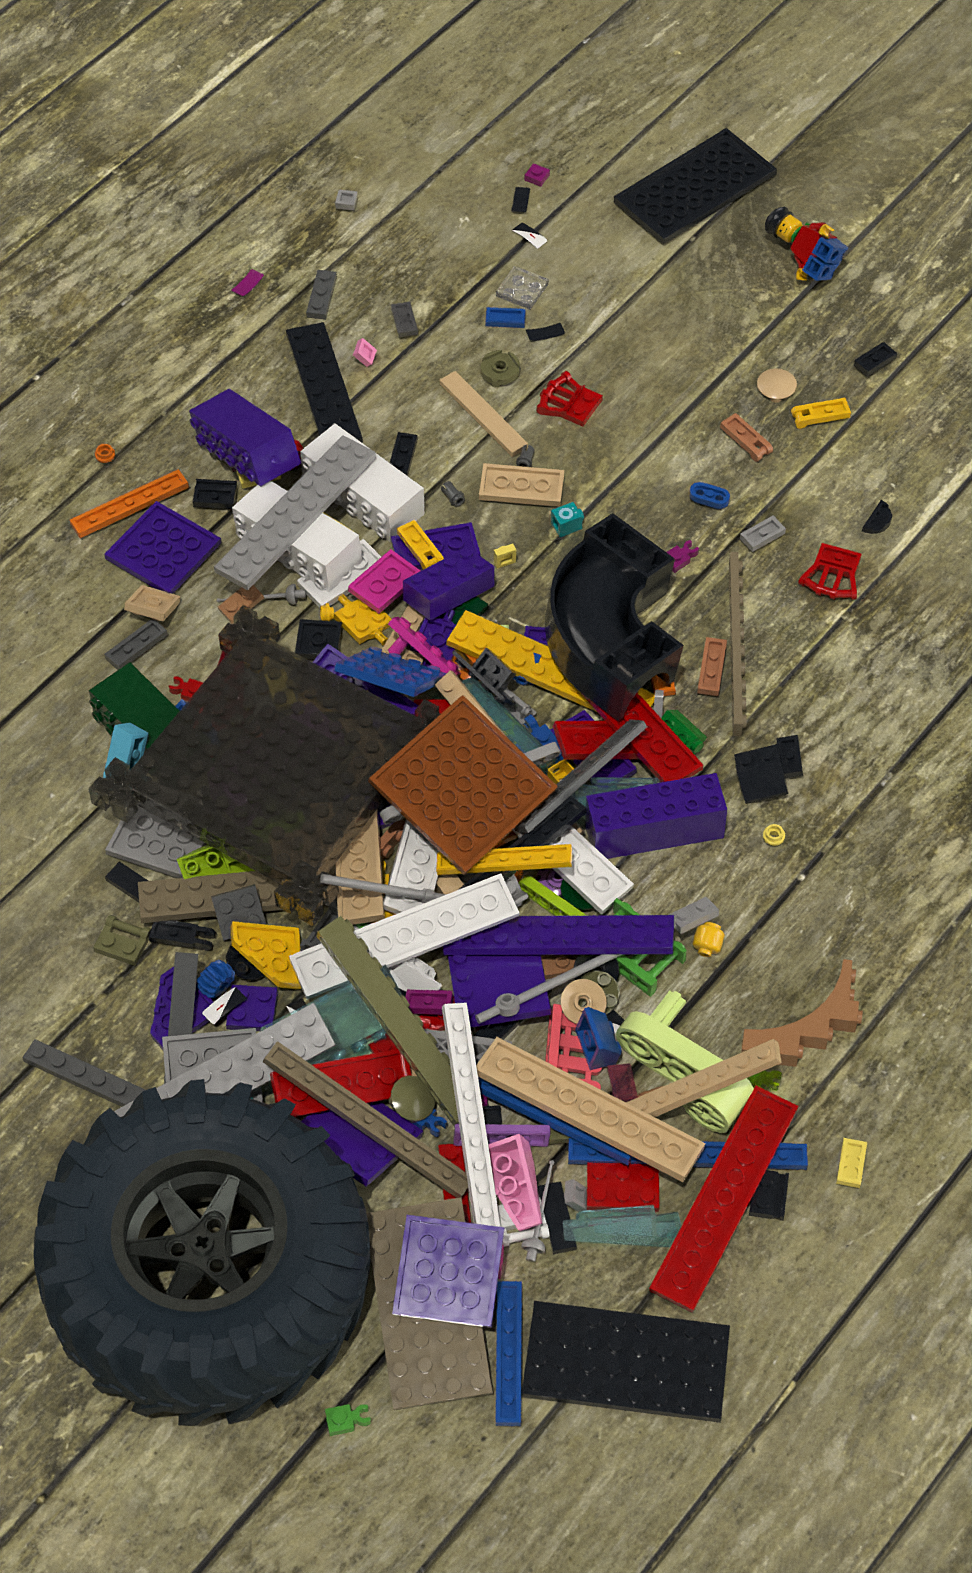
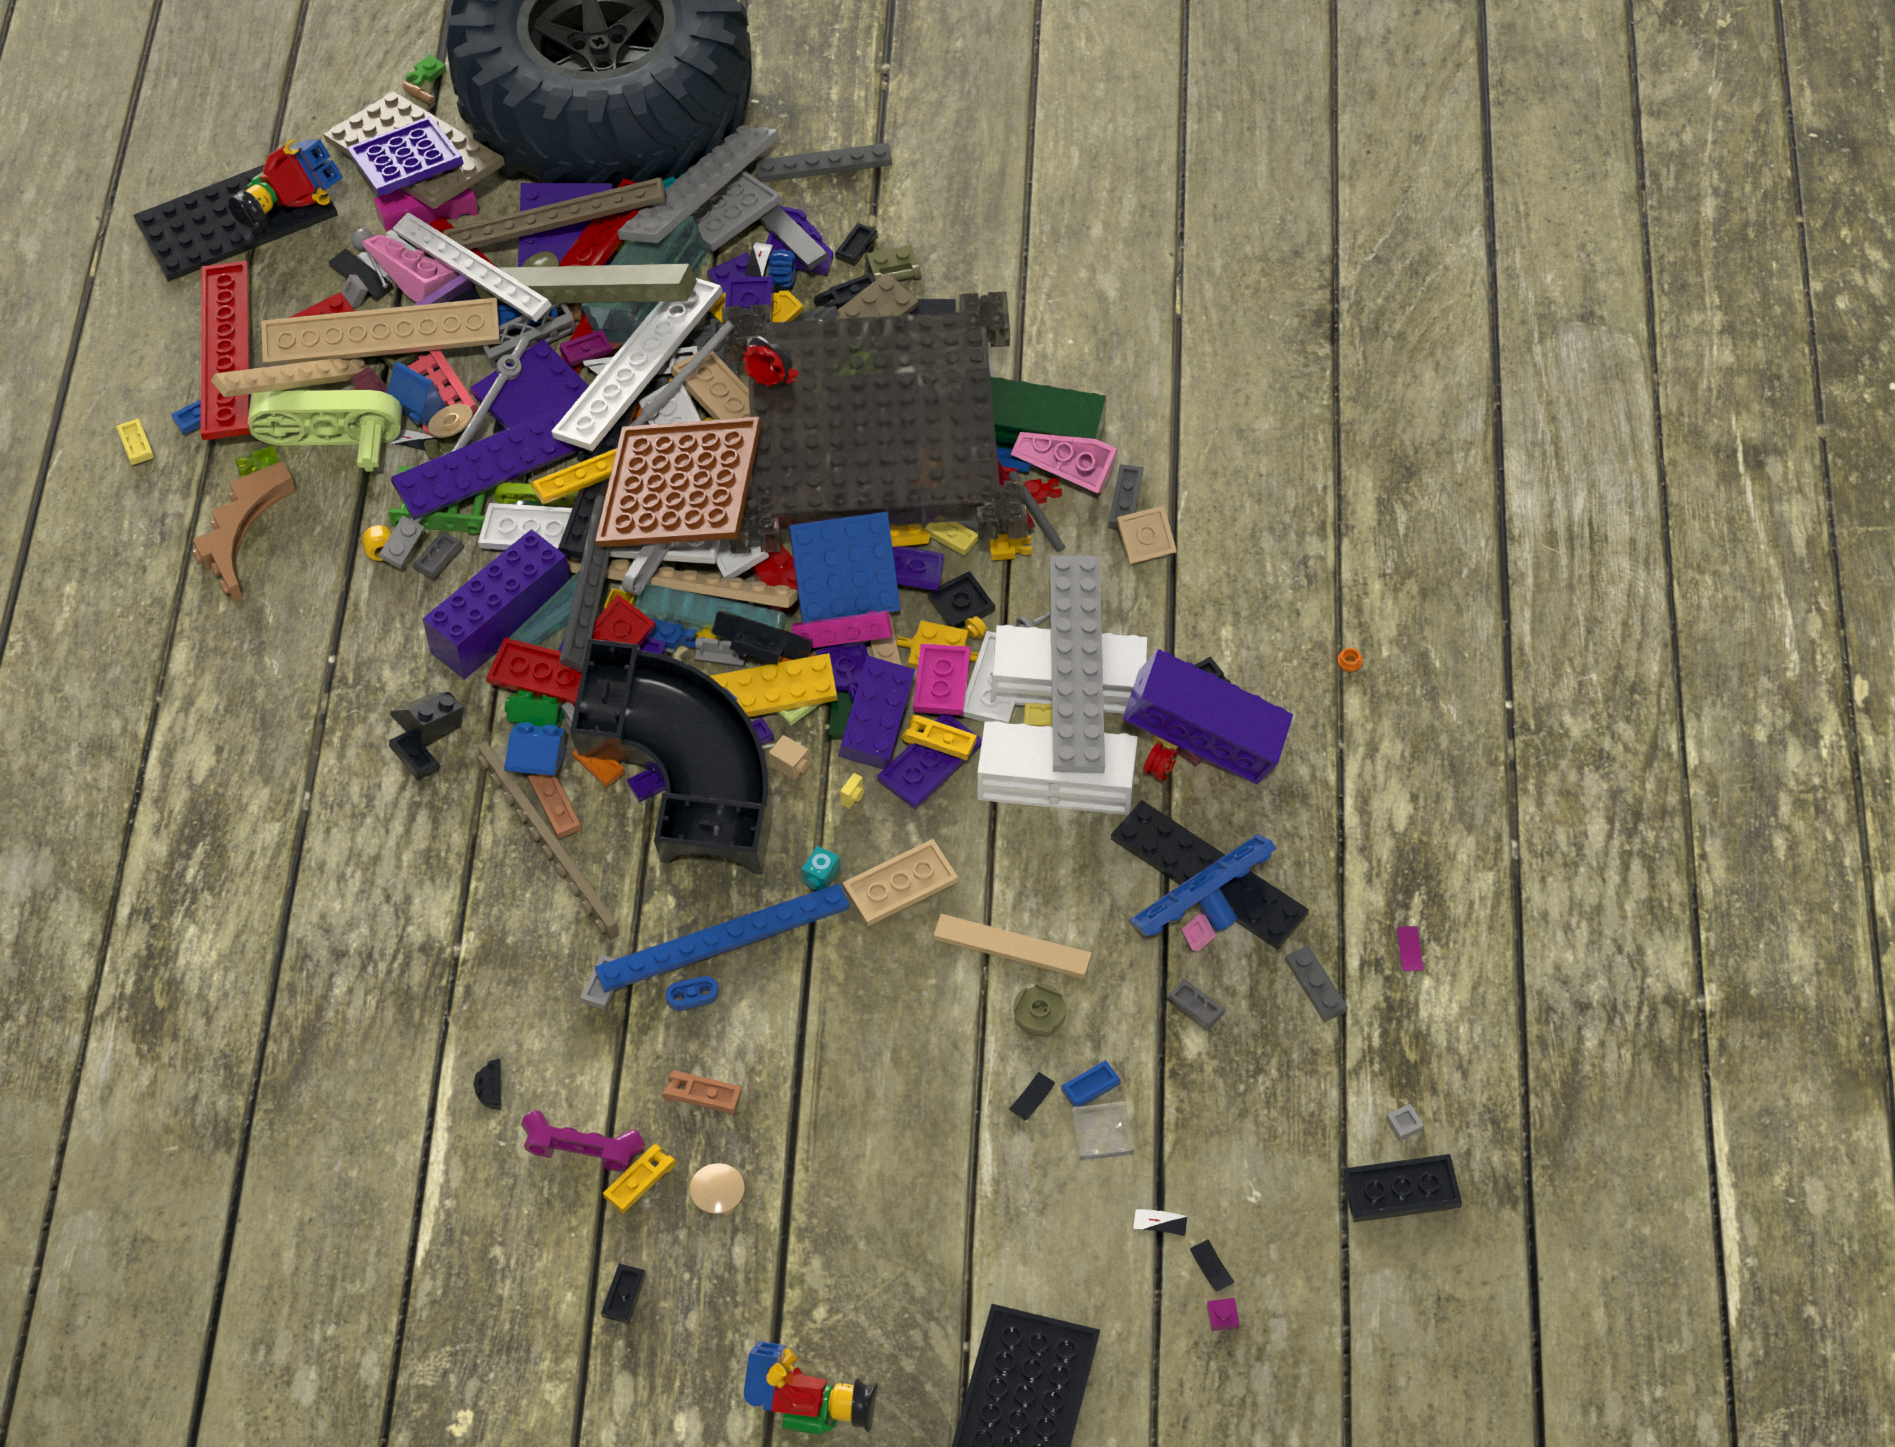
camera: 145 degrees right, 0 degrees up
orange plate [70,469,189,538] -> none
medium azure brick [101,723,148,796] -> none
dark purple plate [104,501,222,594] -> none
black tile [390,432,418,476] -> none
dark grey pin [441,481,465,506] -> none
blue plate [496,1281,522,1426] -> none
dark grey pin [516,445,535,467] -> none
red plate [536,371,603,427] -> none
clear light blue wedge [563,1205,681,1247] -> none
magenta plate [667,540,699,573] -> none
black plate [749,1170,789,1221] -> none
light yellow plate [763,824,785,846] -> none
red plate [798,543,862,600] -> none
none -> piece [228,139,343,228]
none -> medium nougat piece [403,81,435,105]
none -> flat silver plate [413,531,463,580]
none -> blue slope [504,722,565,775]
none -> magenta plate [521,1110,645,1172]
none -> blue plate [595,883,849,993]
none -> dark purple plate [724,276,775,325]
none -> red hair [743,336,799,386]
none -> tan brick [769,735,810,780]
none -> black tile [835,223,878,266]
none -> dark grey bar [1008,471,1065,552]
none -> bright pink wedge [1011,432,1118,493]
none -> blue plate [1129,834,1276,936]
none -> black plate [1342,1154,1462,1223]

